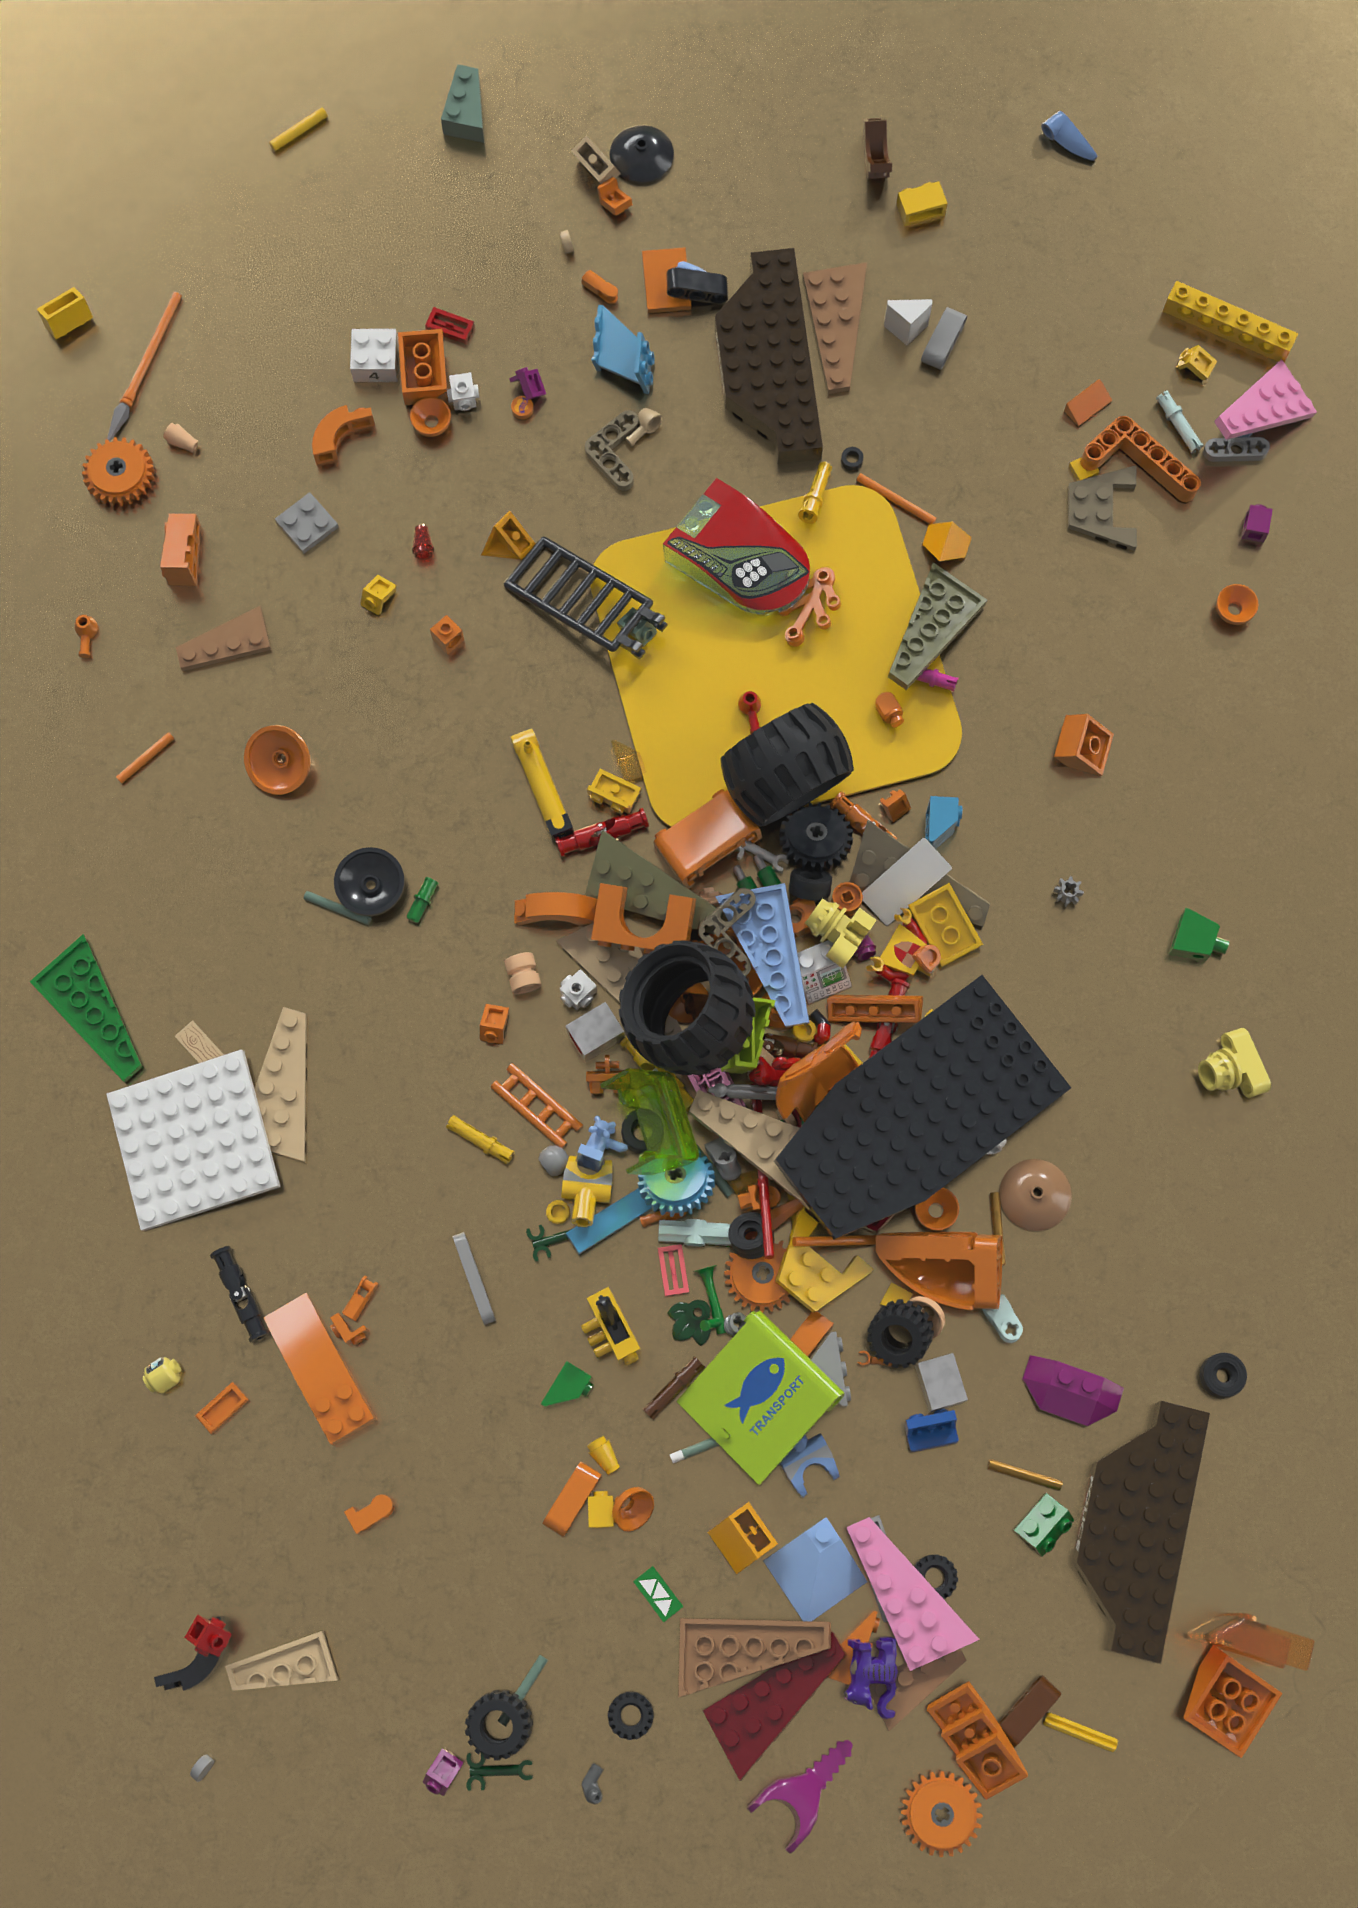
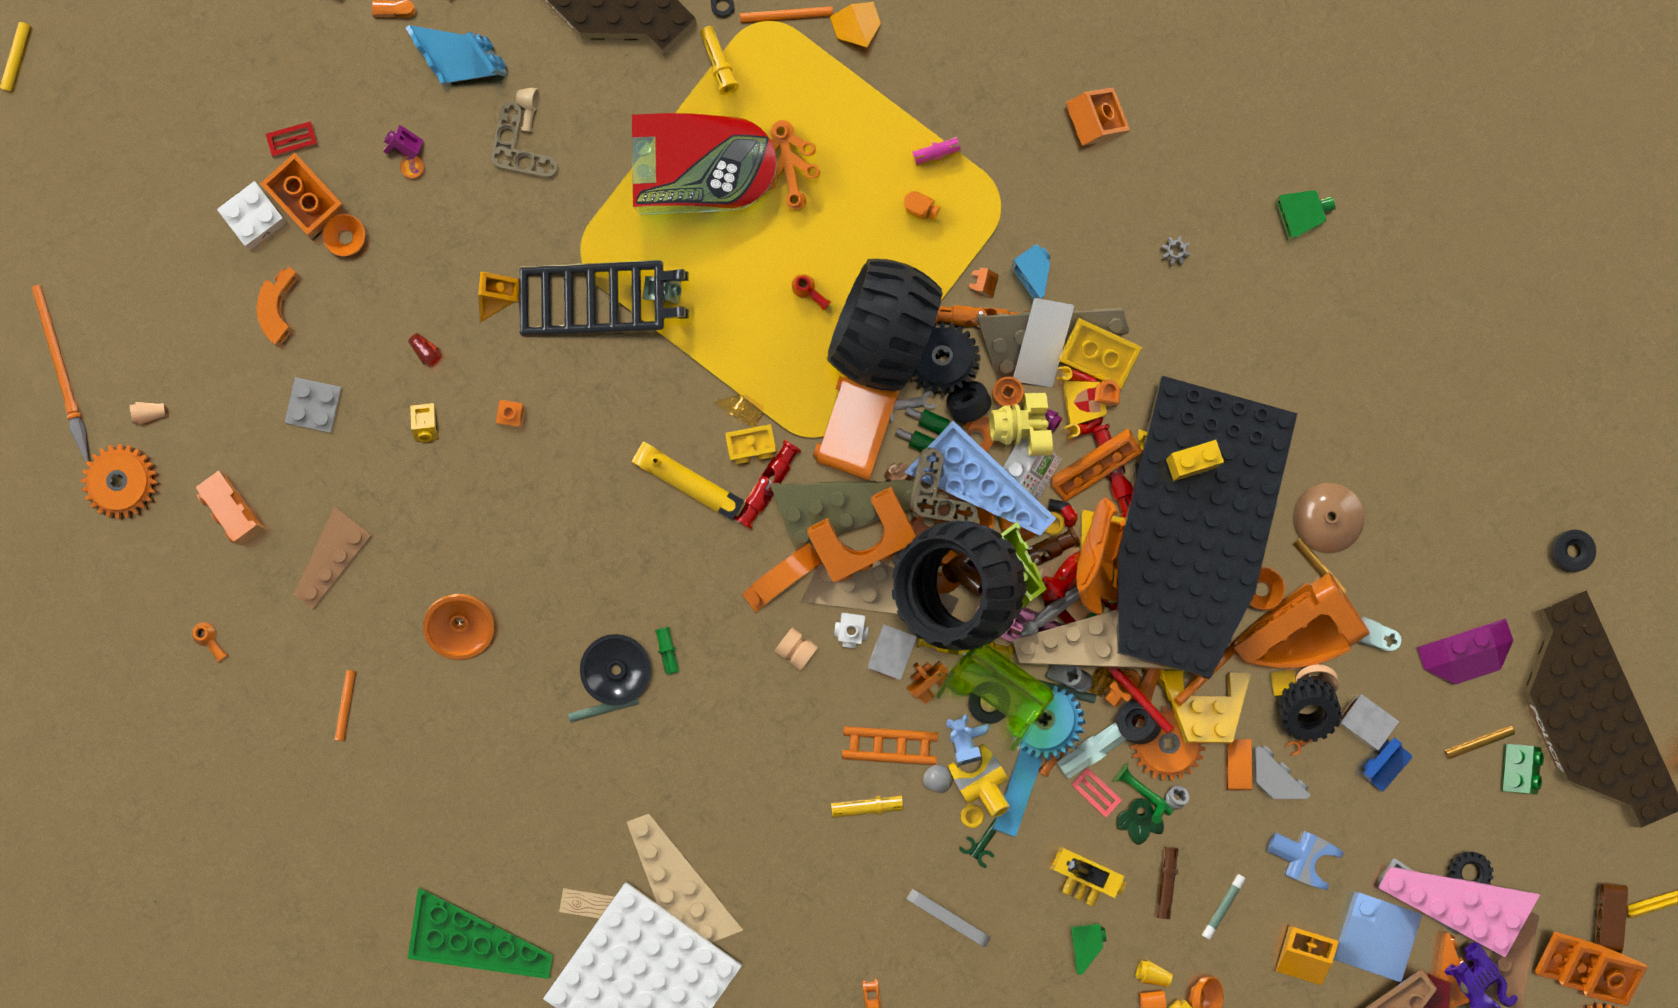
camera: 40 degrees left, 10 degrees up
white brick [447,373,480,411] -> none
orange bracket [480,1004,509,1044] -> none
lime door [676,1311,845,1485] -> none
olive wing [888,562,987,690] -> none
light yellow beam [1198,1028,1271,1098] -> none
none -> yellow brick [1166,440,1224,481]

